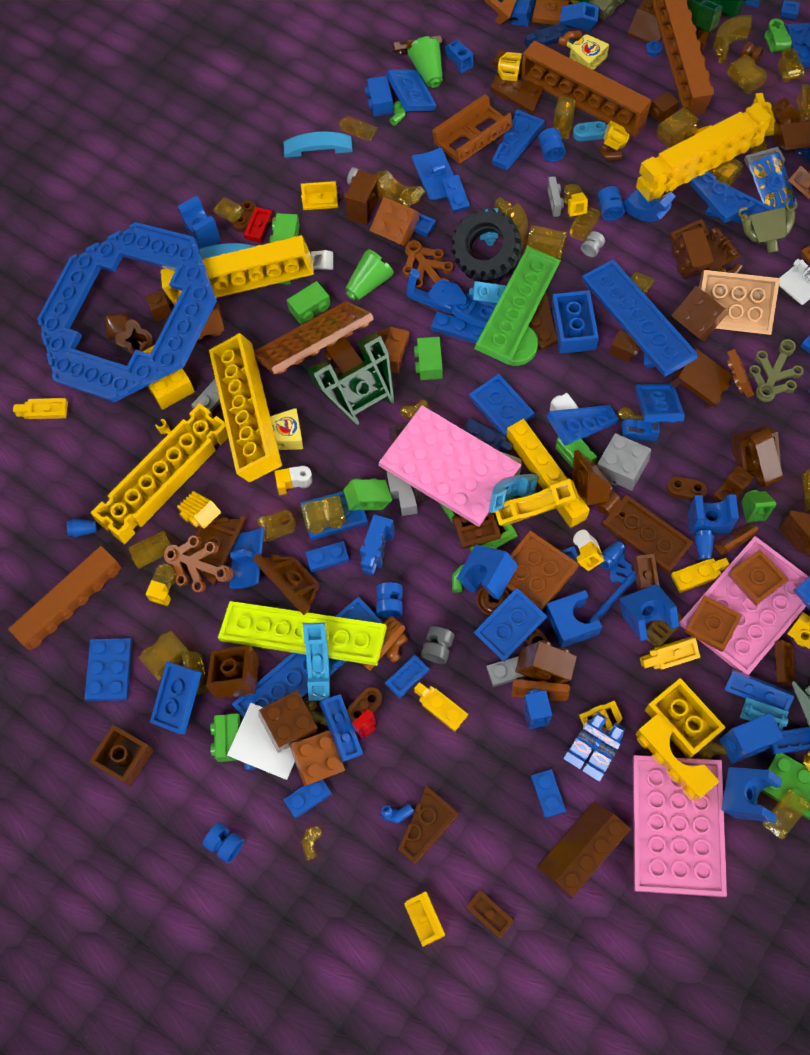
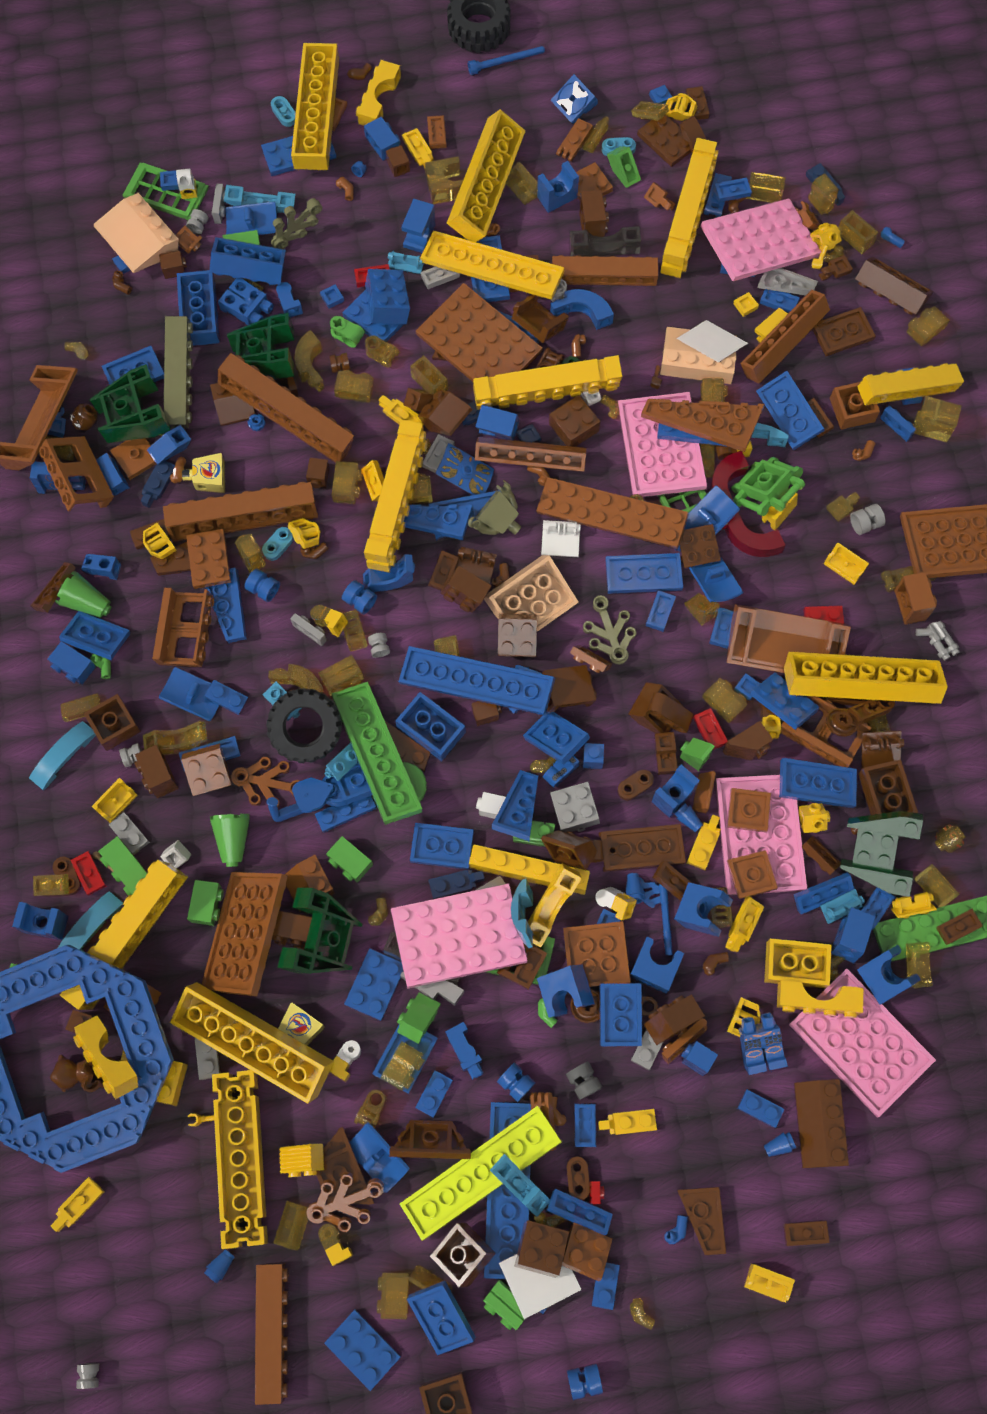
camera: 50 degrees left, 5 degrees up
none -> yellow arch [73,1016,139,1100]
none -> reddish brown brick [83,694,141,751]
none -> light grey plate [109,813,150,855]
none -> dark orange plate [186,529,231,589]
none -> blue plate [344,948,404,1021]
none -> blue brick [583,743,604,769]
none -> red plate [693,708,728,750]
none -> reddish brown arm [703,952,729,976]
none -> blue cone [764,1132,796,1157]

